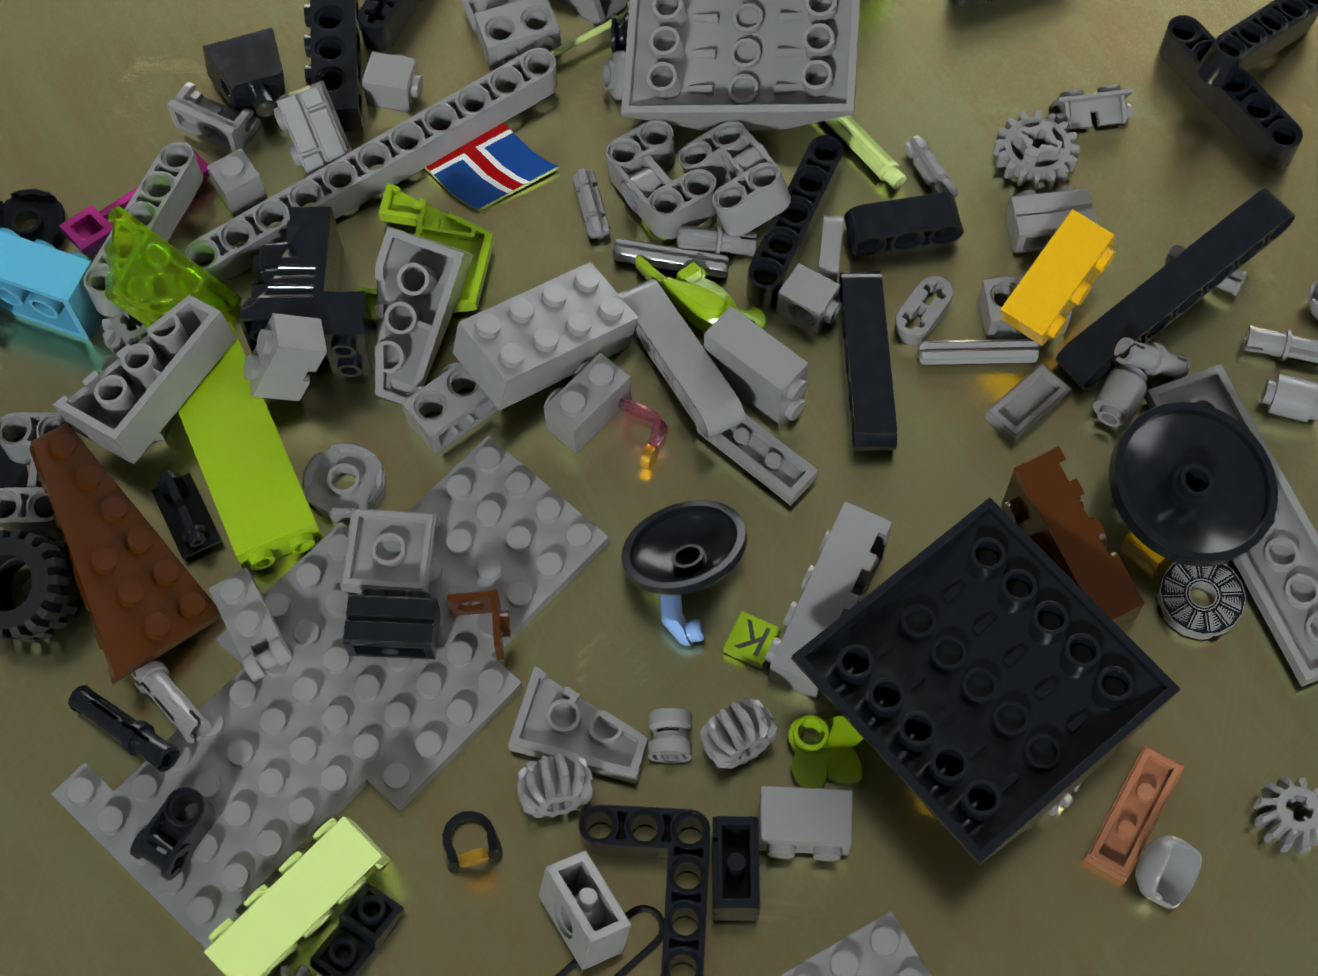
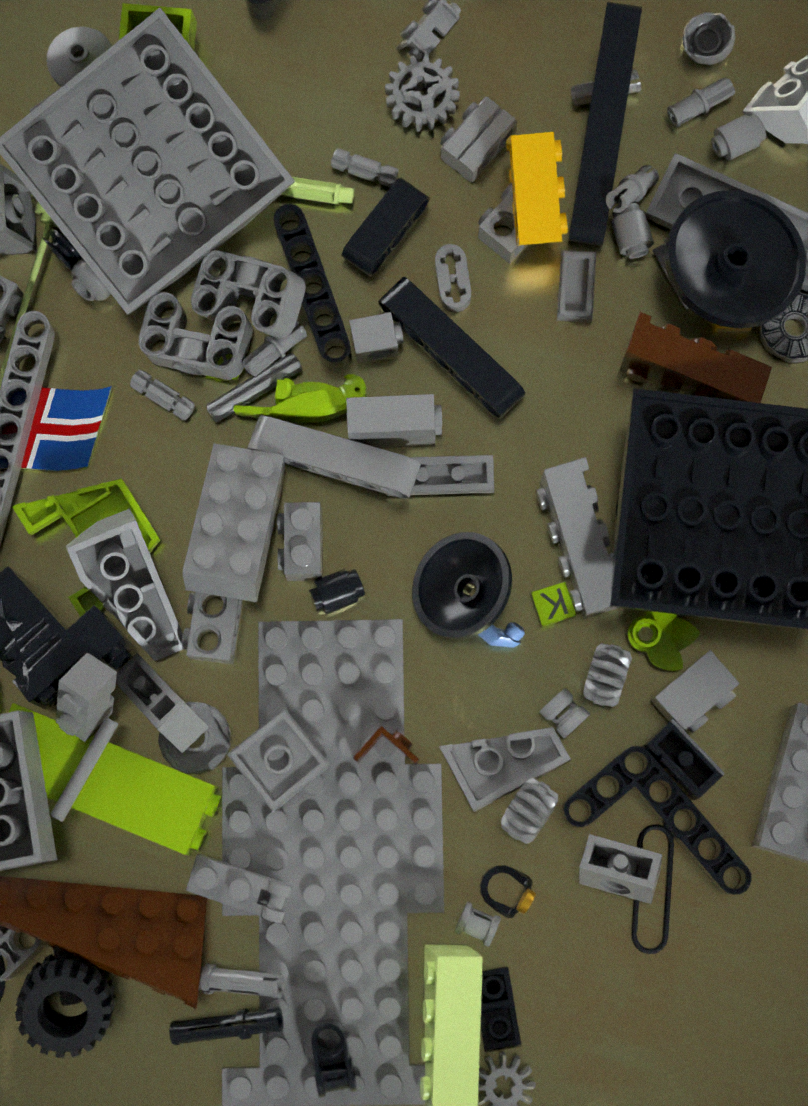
camera: 40 degrees left, 15 degrees up
black hinge [151,469,222,559] -> none
black brick [343,589,441,660] -> none
clear pink piece [618,398,668,471] -> none
light grey beam [818,215,844,283] -> none
light grey axle [918,339,1039,365] -> none
none -> light grey bar [50,717,118,822]
none -> light grey slope [116,653,208,753]
none -> black brick [309,569,365,614]
none -> light grey bush [454,901,501,947]

